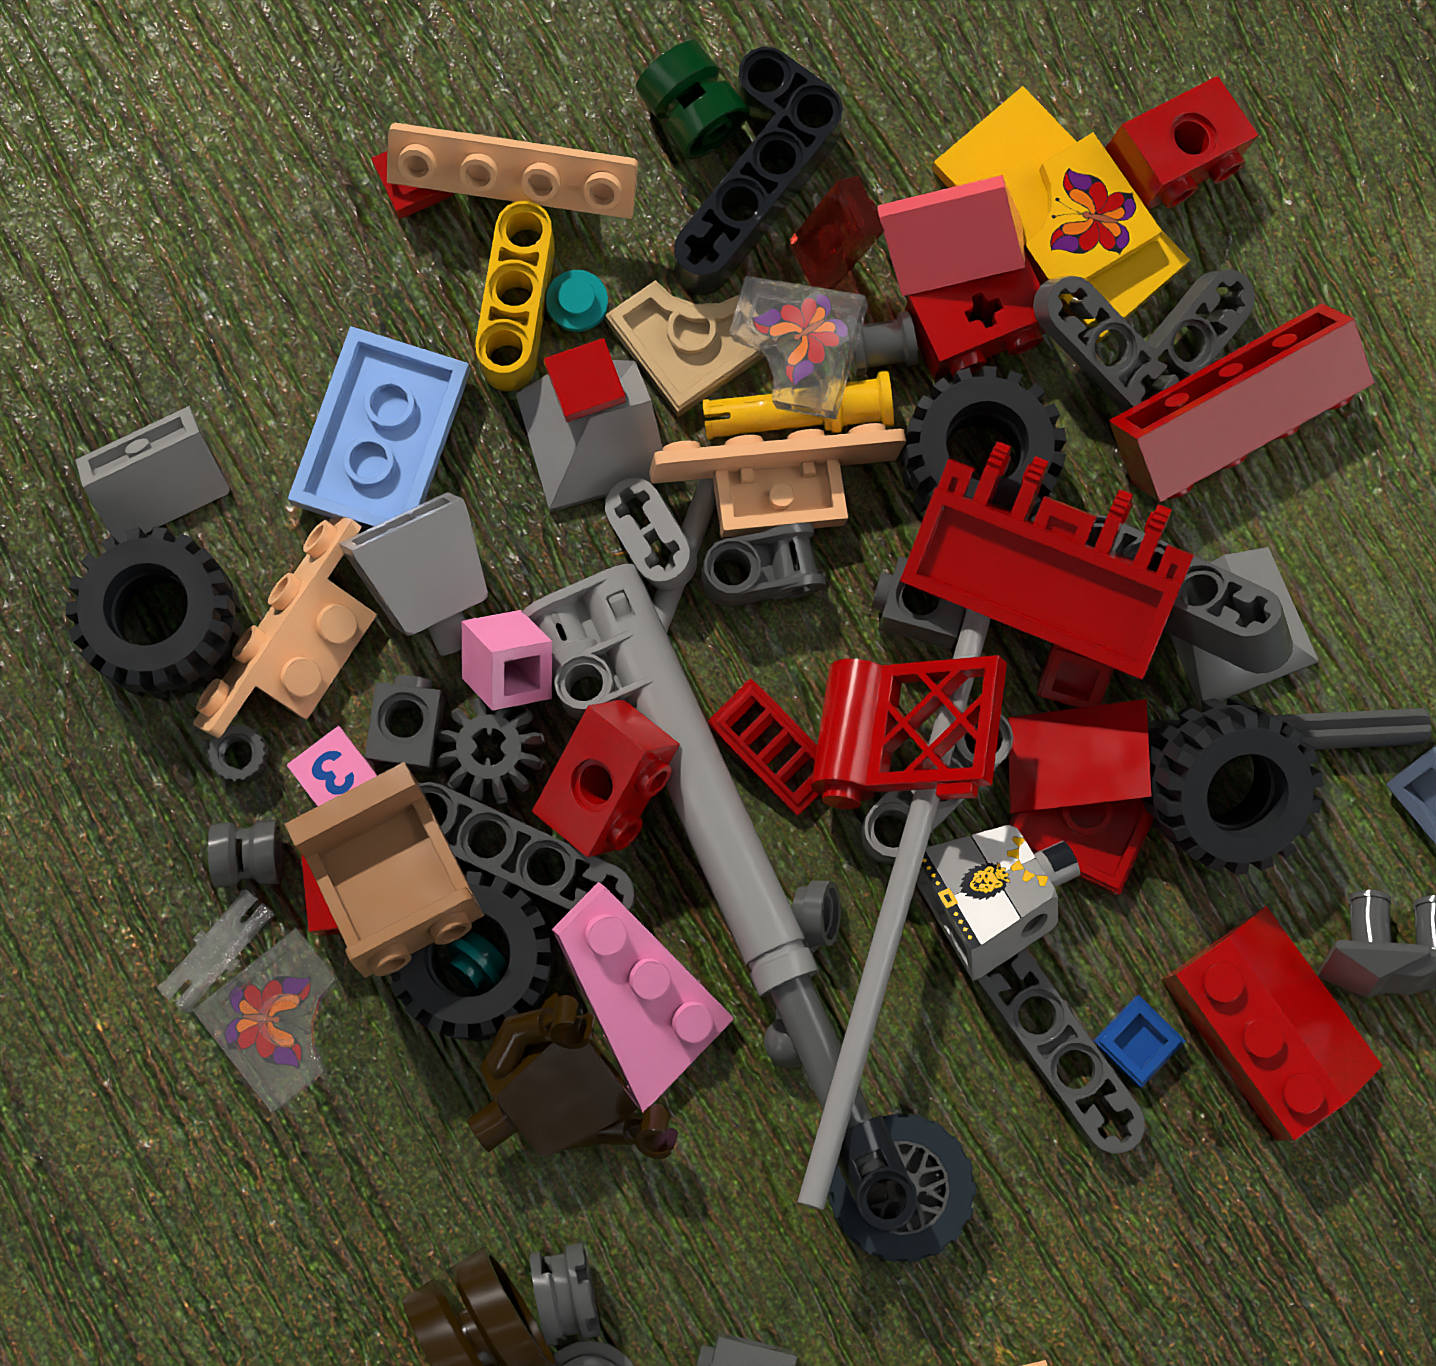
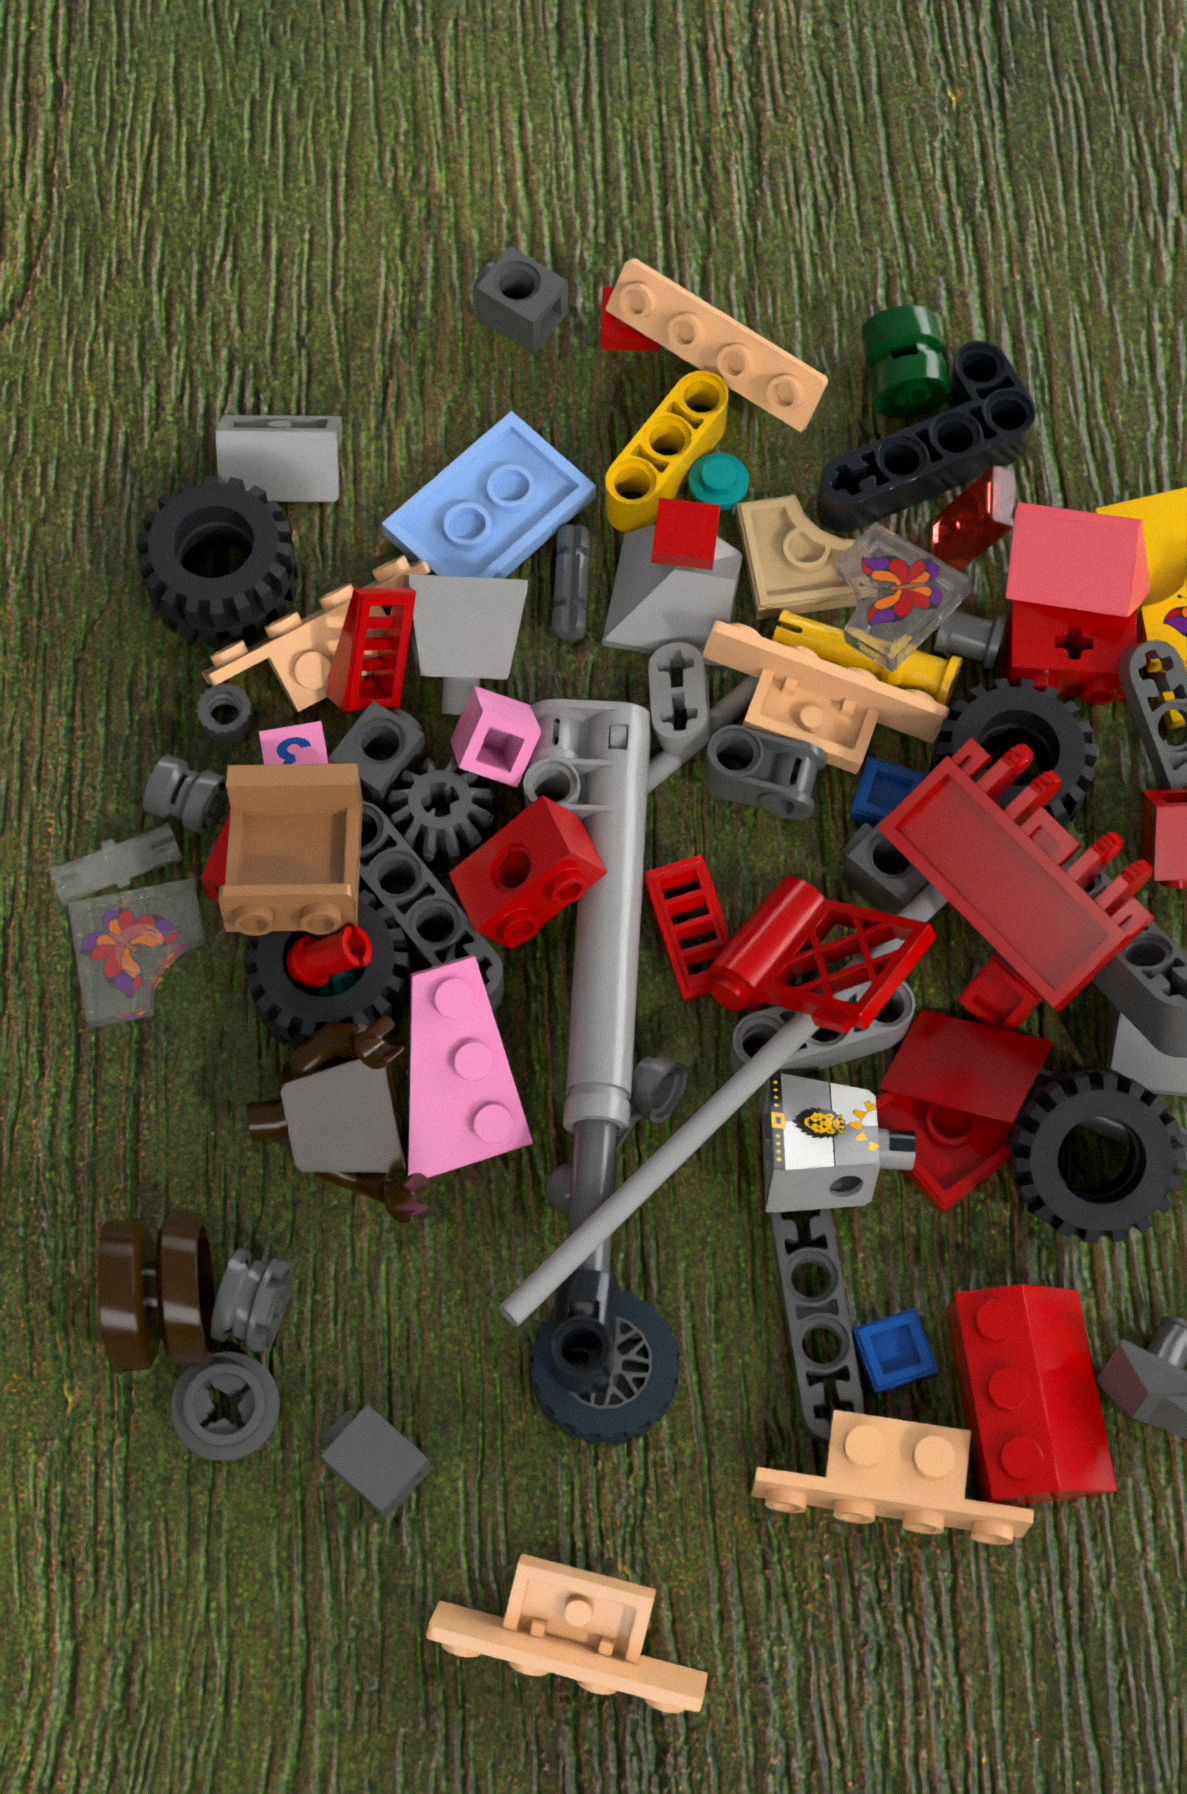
camera: 30 degrees right, 10 degrees down
none -> red pin [286,926,372,988]
none -> red slope [326,587,416,712]
none -> dark grey brick [474,246,568,354]
none -> dark grey axle [552,524,590,641]
none -> light nougat bracket [751,1410,1034,1545]
none -> blue tile [849,757,928,827]

